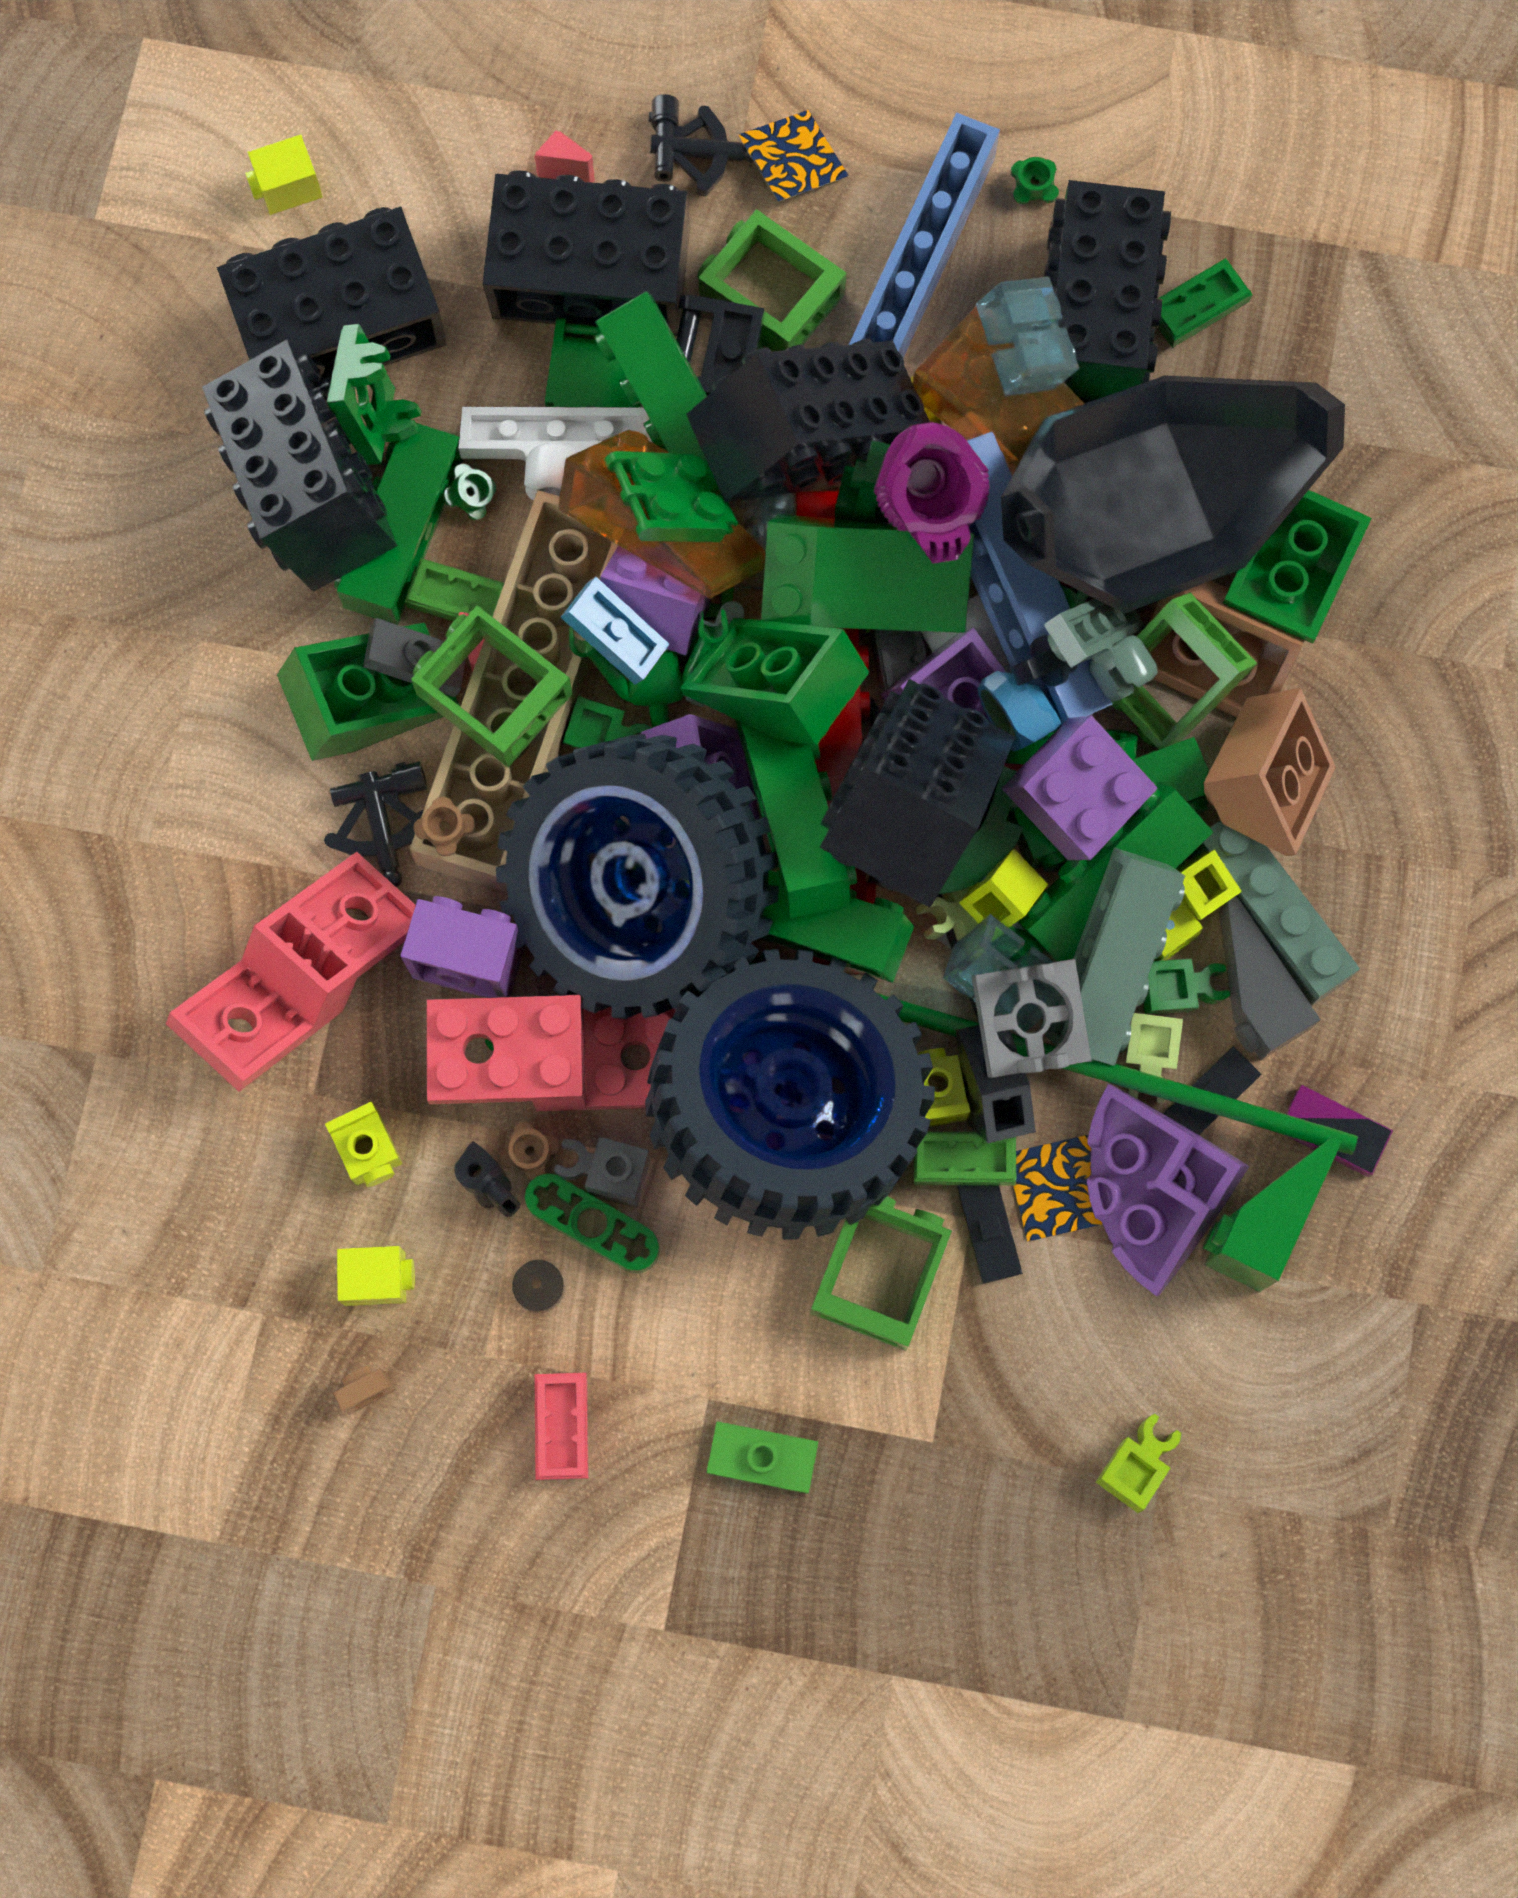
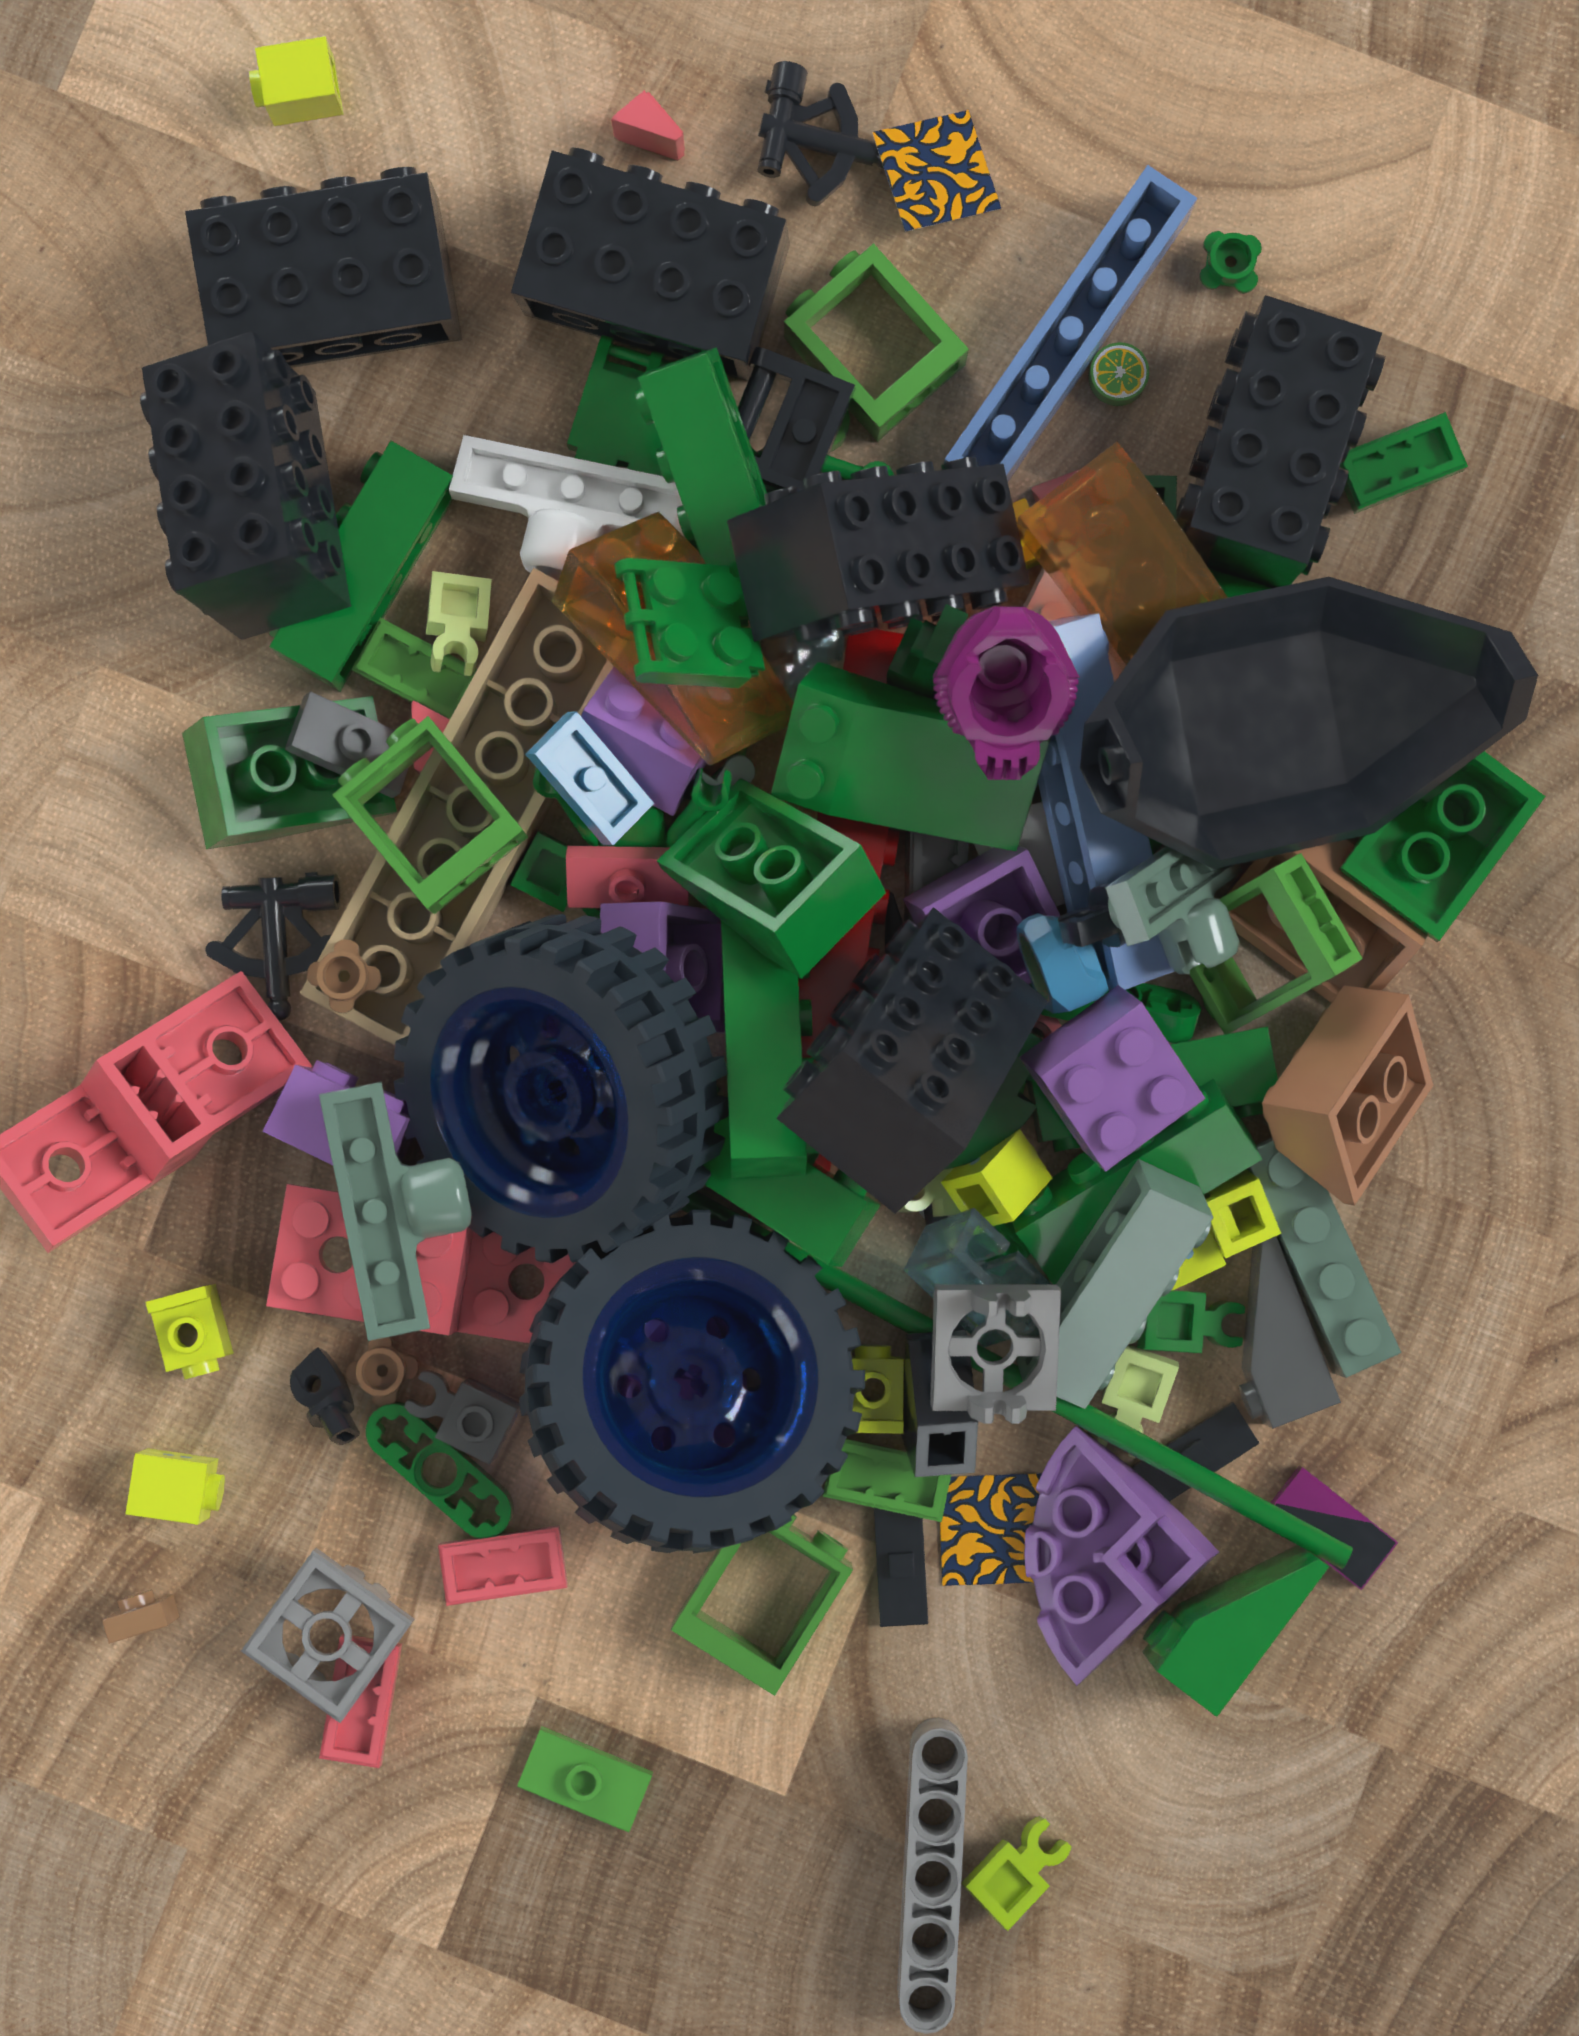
camera: 10 degrees right, 10 degrees up
green piece [327,324,422,465] -> none
plate [443,464,496,520] -> none
clear smoke tile [512,1260,565,1313] -> none
clear light blue piece [976,277,1079,396] -> none
none -> light grey piece [241,1548,415,1723]
none -> sand green plate [319,1082,472,1341]
none -> yellowish green plate [426,571,492,676]
none -> coral plate [438,1525,568,1606]
none -> coral plate [566,846,689,908]
none -> light grey beam [897,1717,968,2034]
none -> bright green tile [1088,342,1149,406]

